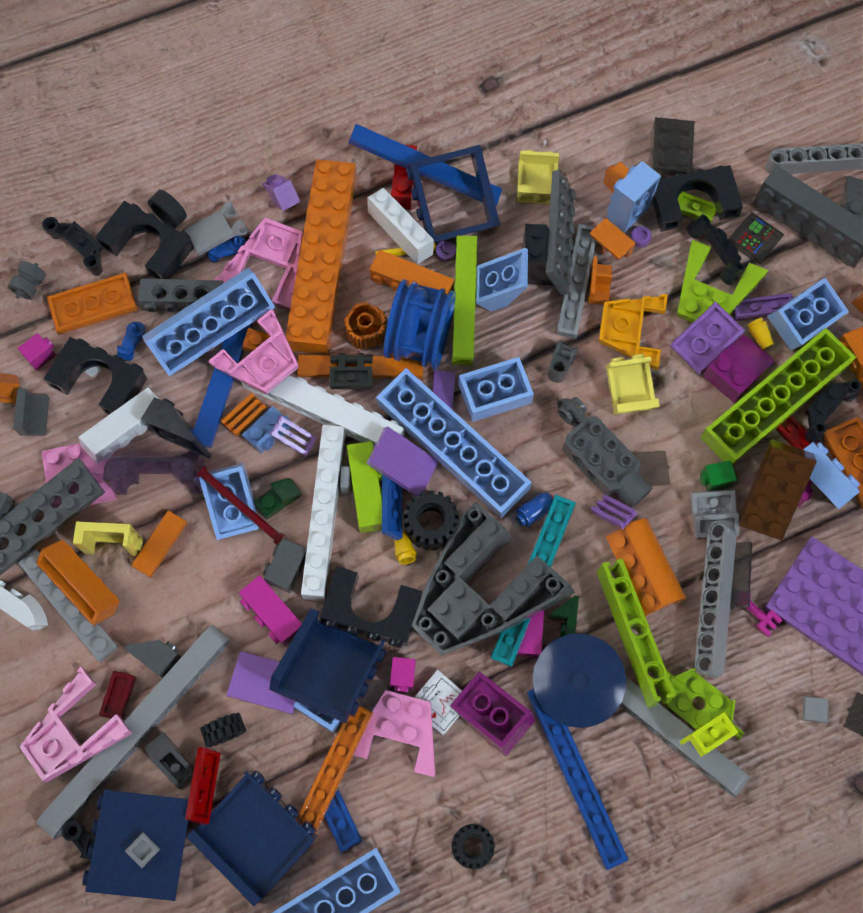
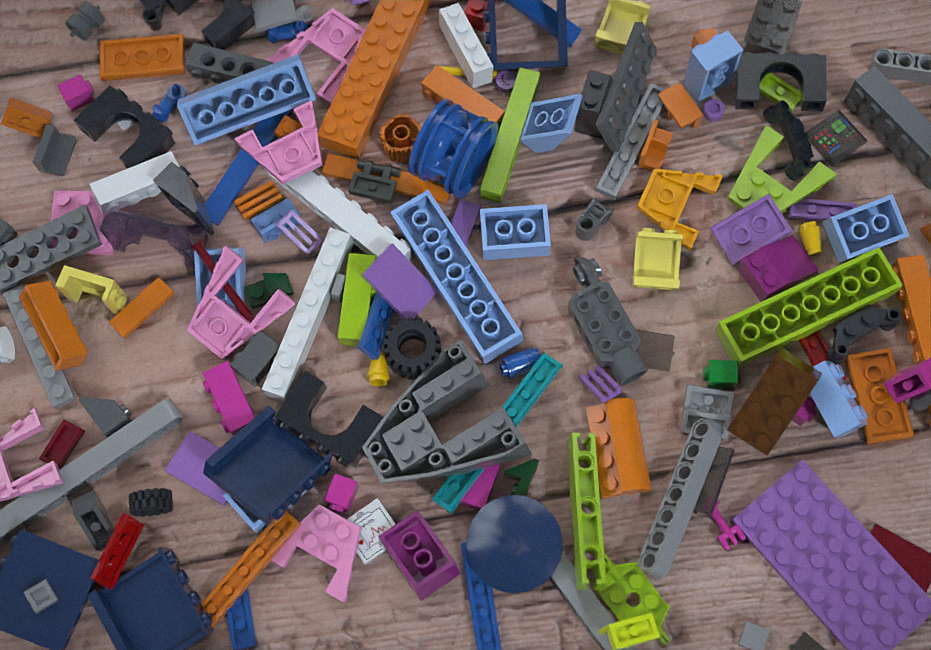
camera: 20 degrees right, 0 degrees up
none -> bright pink wing [187,246,297,359]

